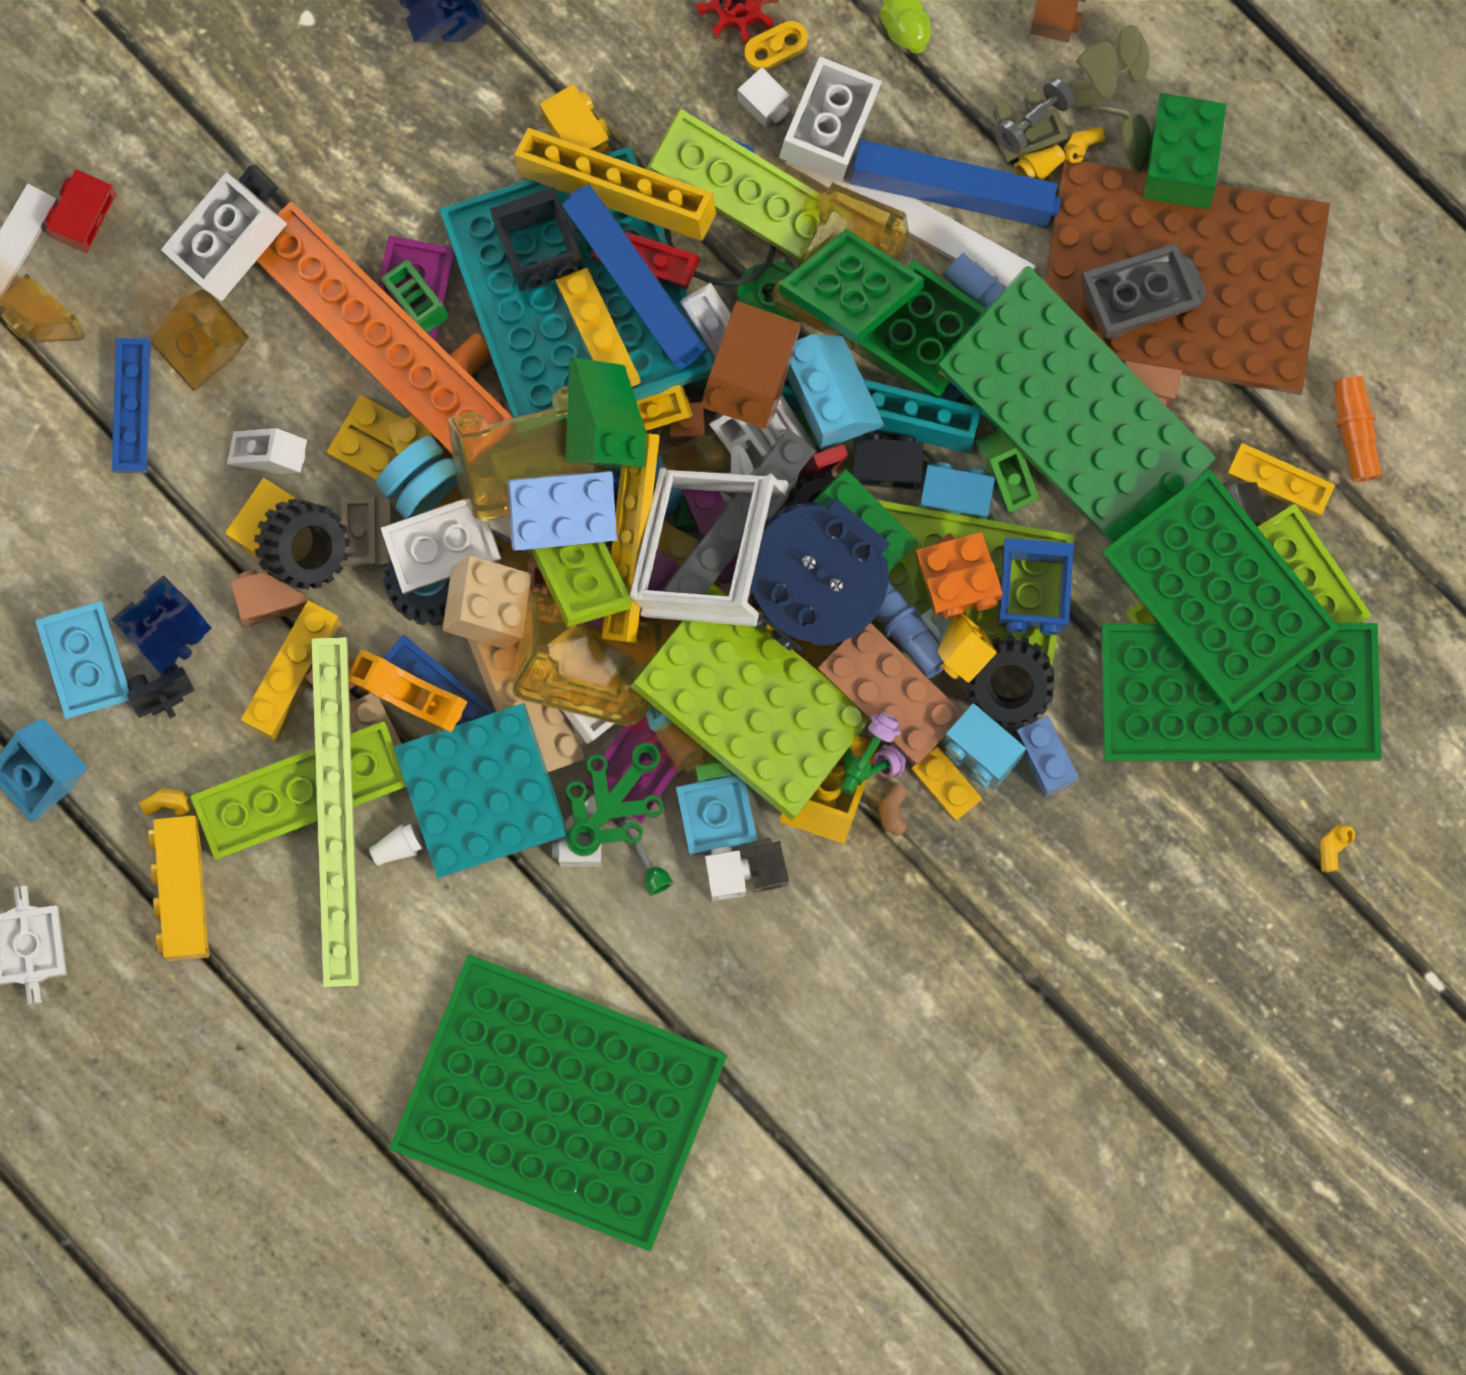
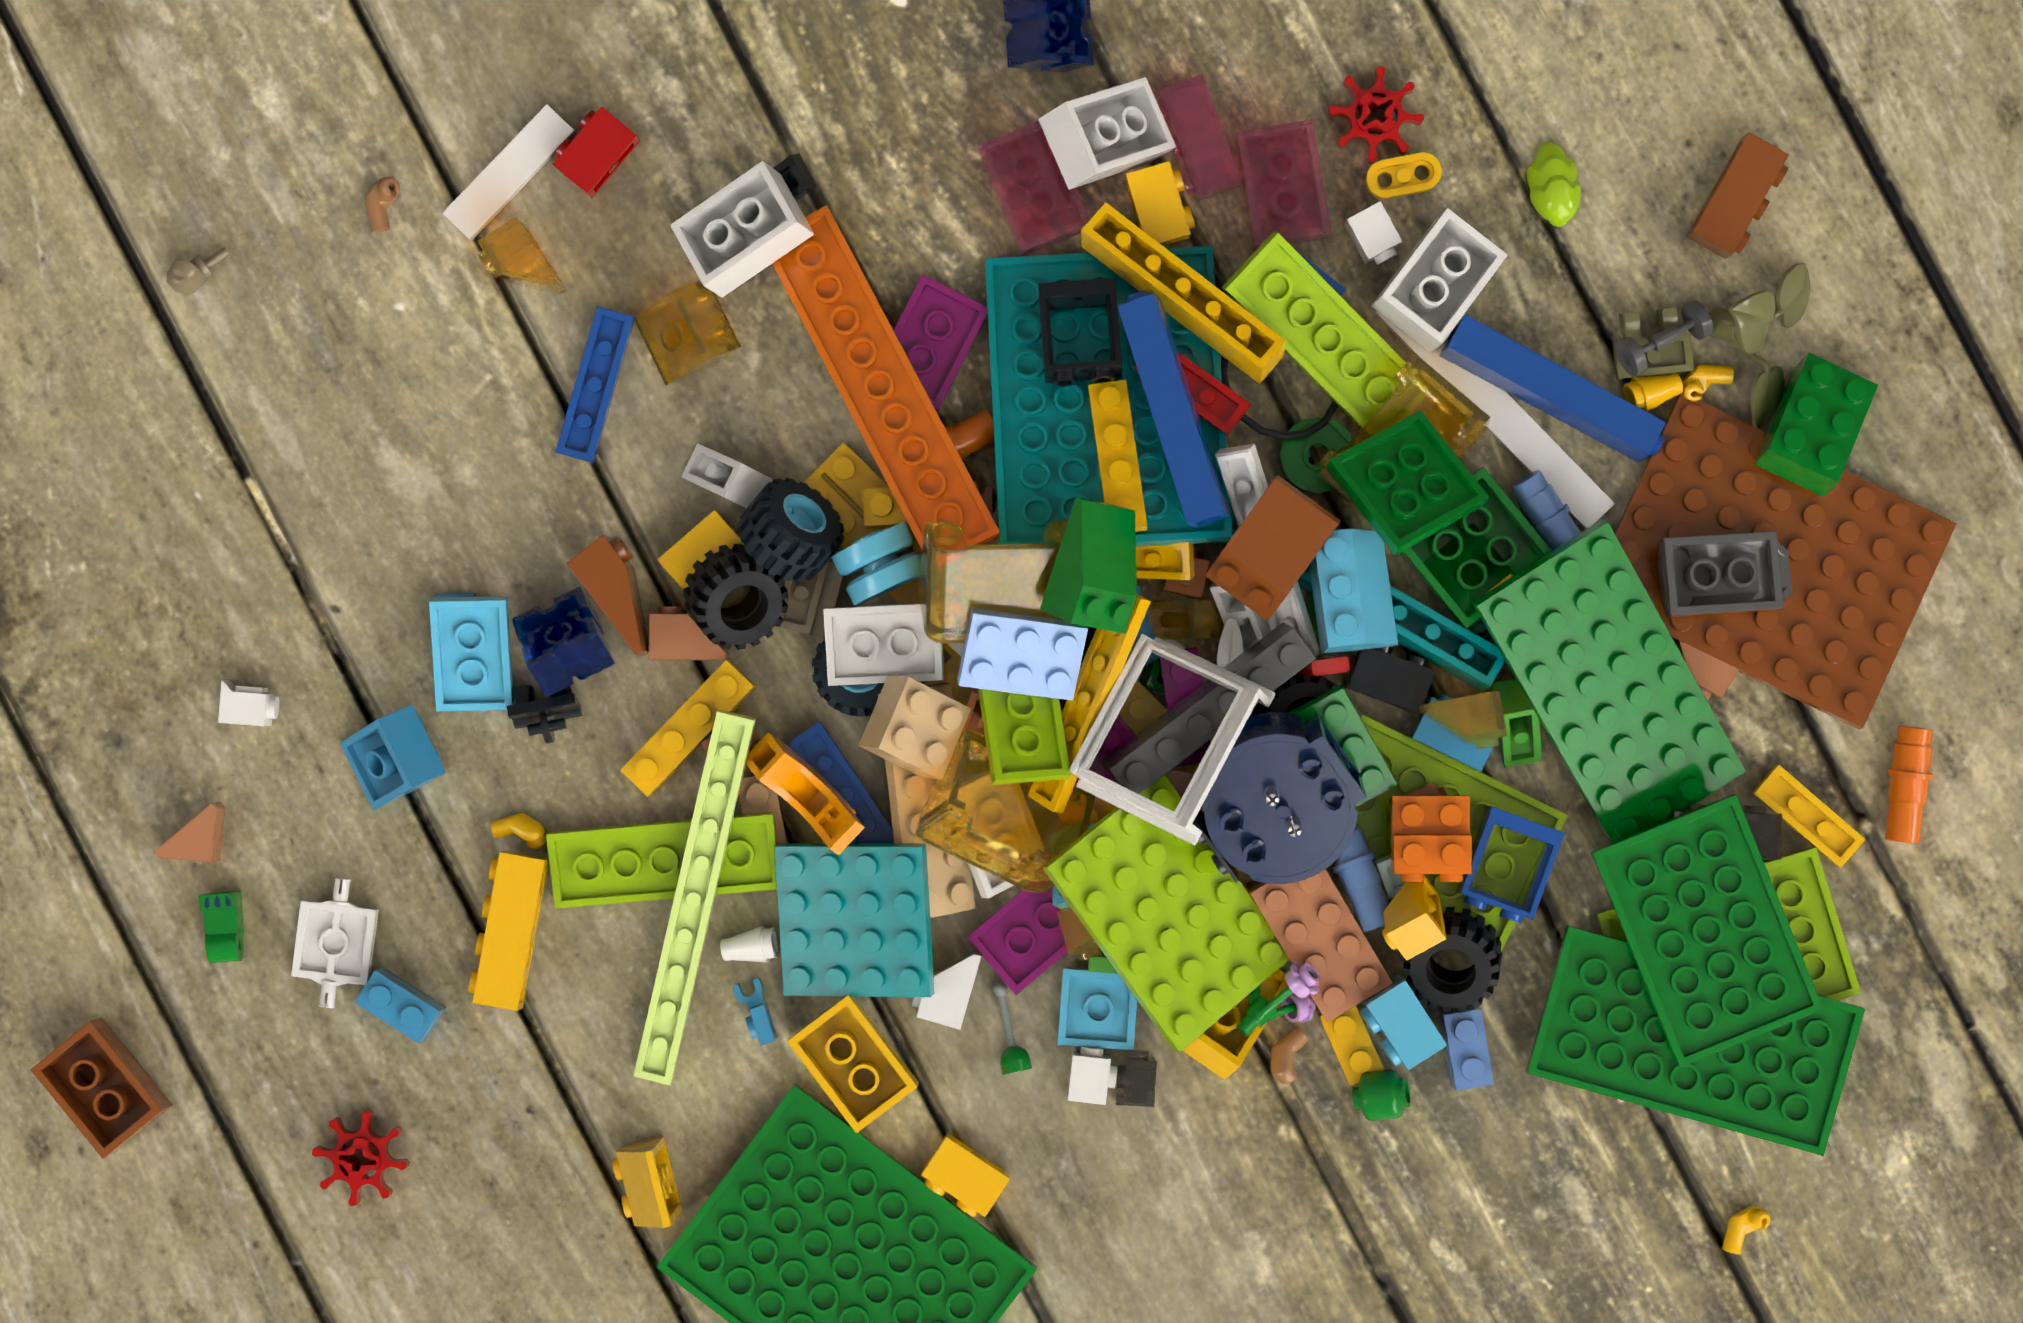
camera: 20 degrees right, 10 degrees up
green slope [380,259,449,333] -> none
green plant [566,743,663,857] -> none
none -> red gear [312,1109,410,1206]
none -> dark azure brick [354,967,447,1043]
none -> dark orange slope [566,535,649,656]
none -> yellow slope [612,1136,683,1228]
none -> dark azure plate [733,977,778,1046]
none -> black wheel [738,478,844,582]
none -> yellow brick [787,994,919,1134]
none -> yellow brick [921,1132,1011,1217]
none -> clear pink brick [977,121,1090,256]
none -> white brick [1038,77,1176,190]
none -> clear pink brick [1157,74,1242,202]
none -> clear pink brick [1234,119,1332,251]
none -> green head [1352,1069,1411,1121]
none -> clear yellow slope [1419,690,1508,749]

